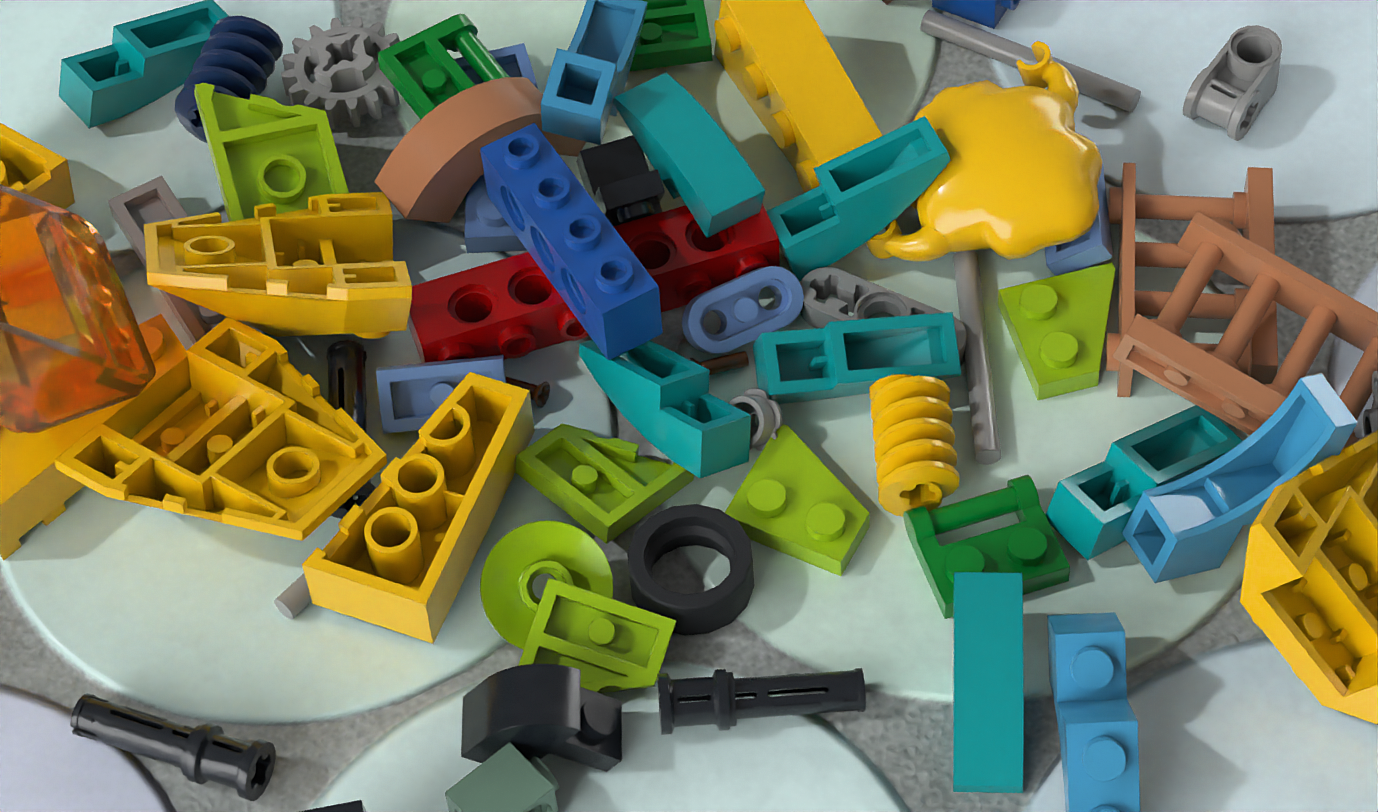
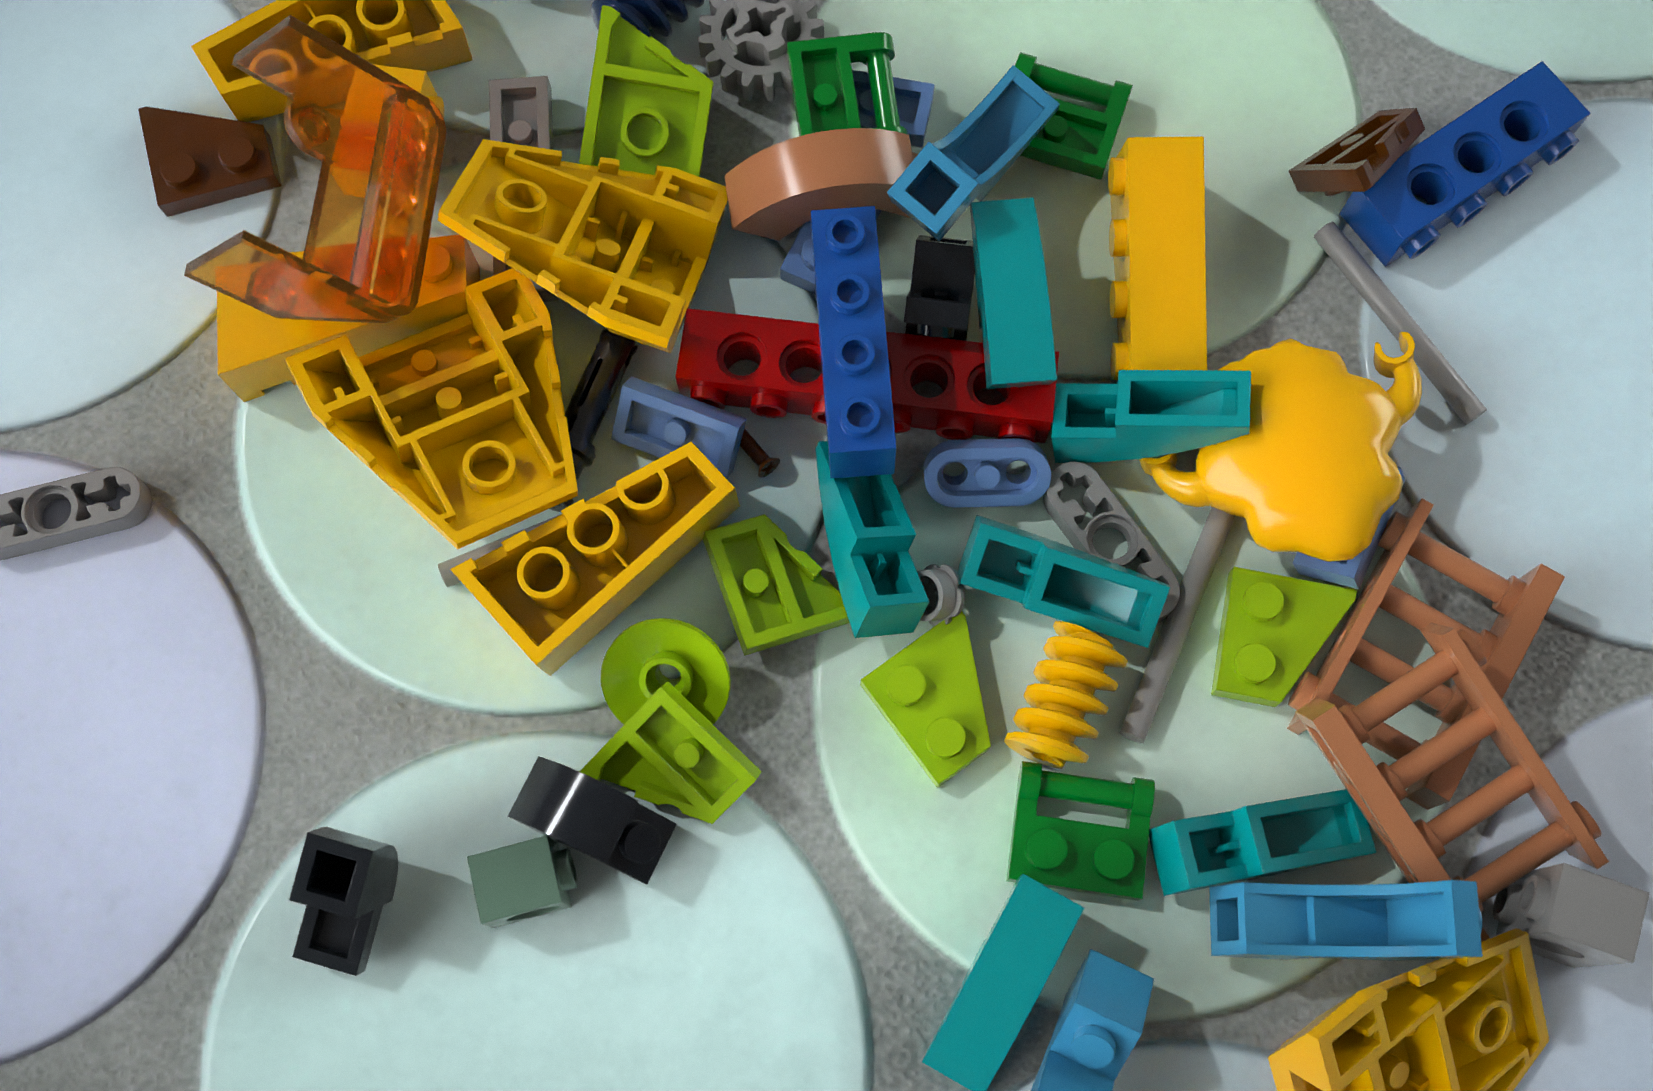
camera: 25 degrees right, 20 degrees up
black pin [70,693,276,801] -> none
black tyre [627,504,754,636] -> none
black pin [657,668,866,735] -> none
reddish brown piece [690,351,749,375] -> none
light grey piece [1183,25,1282,141] -> none

